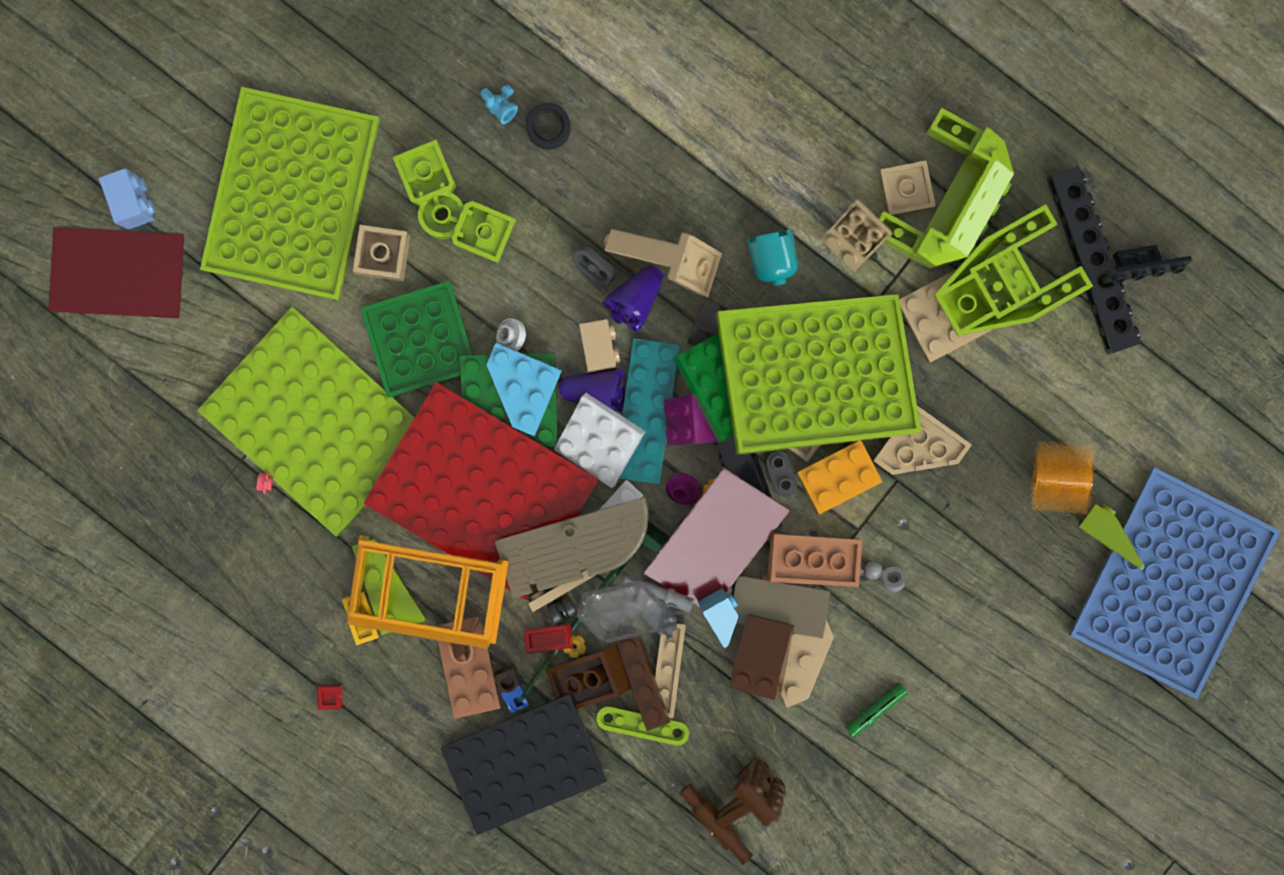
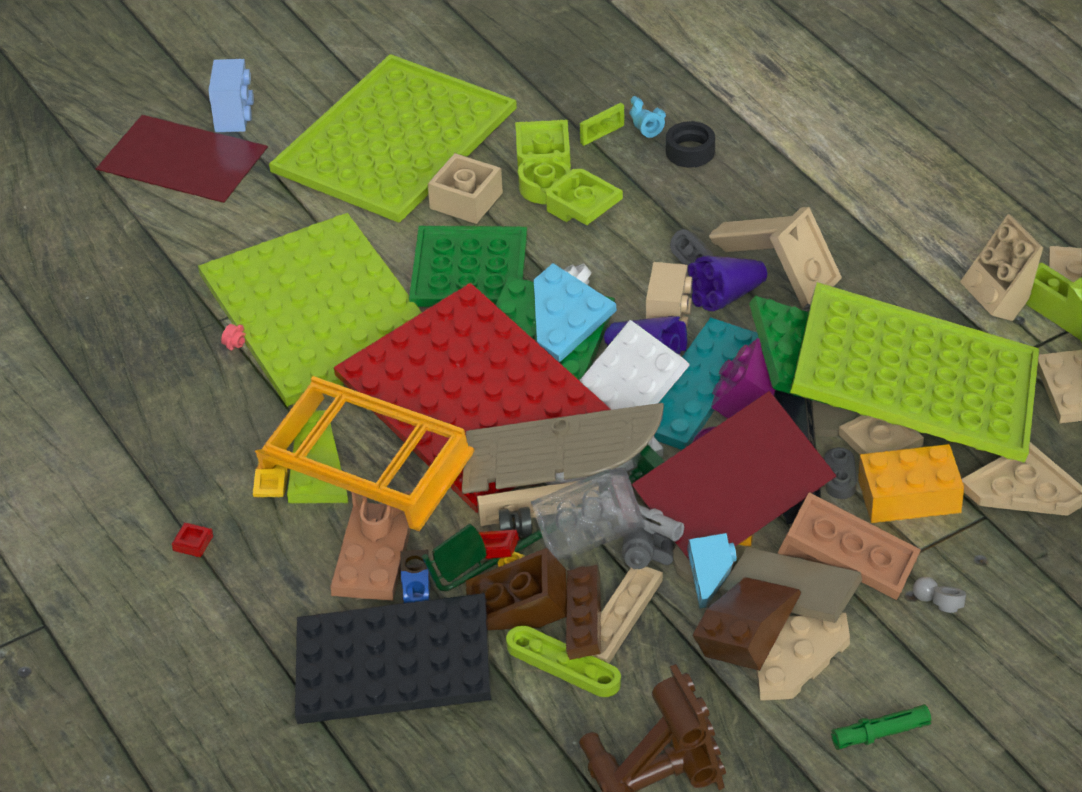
camera: 30 degrees right, 45 degrees down
teal cylinder [746,229,798,286] -> none
none -> lime slope [580,103,624,146]

